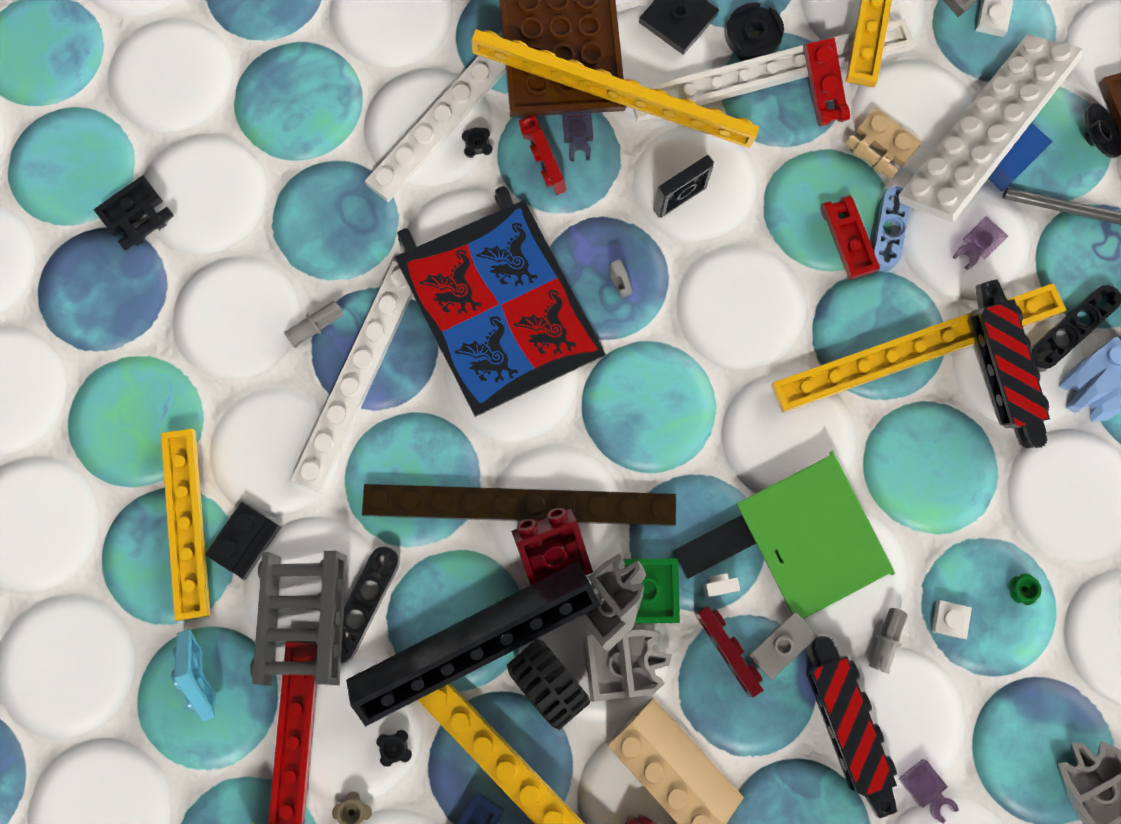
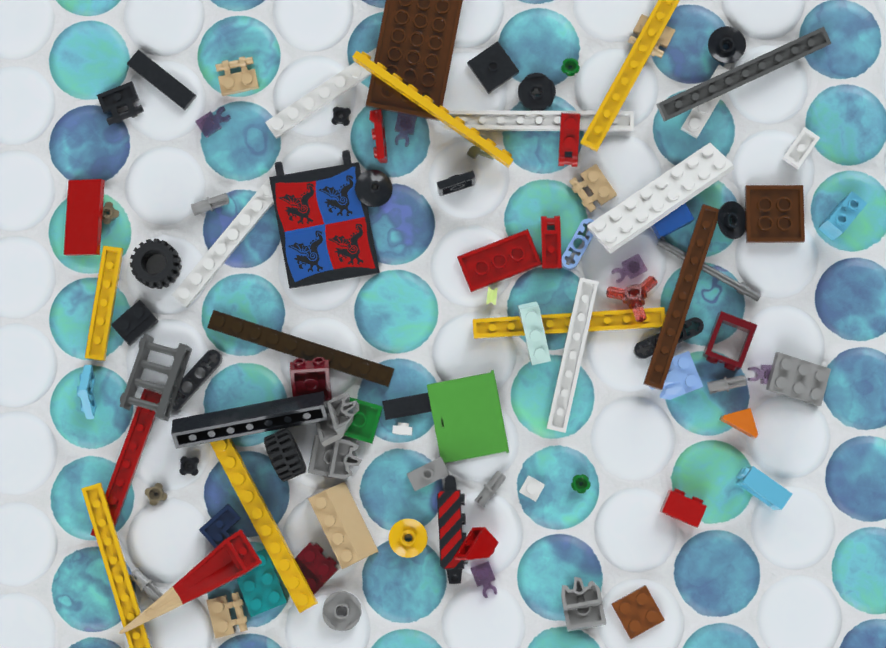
camera: 25 degrees right, 5 degrees up
light grey tile [609,259,632,299] -> none
dark red plate [694,606,764,698] -> none
black hinge [968,279,1050,448] -> none
none -> red tile [64,179,105,256]
none -> dark tan plate [102,202,119,224]
none -> black tile [127,49,197,110]
none -> black tyre [130,239,182,289]
none -> clear purple plate [195,107,231,138]
none -> tan plate [215,56,259,96]
none -> black dish [355,170,393,207]
none -> yellow dish [389,519,428,558]
none -> red slope [453,527,499,560]
none -> red tile [457,229,542,292]
none -> olive hand [467,146,494,159]
none -> yellowish green bush [486,287,498,305]
none -> light aqua arch [518,301,551,365]
none -> white plate [546,277,599,433]
none -> clear red bush [606,276,658,323]
none -> reddish brown plate [643,204,719,390]

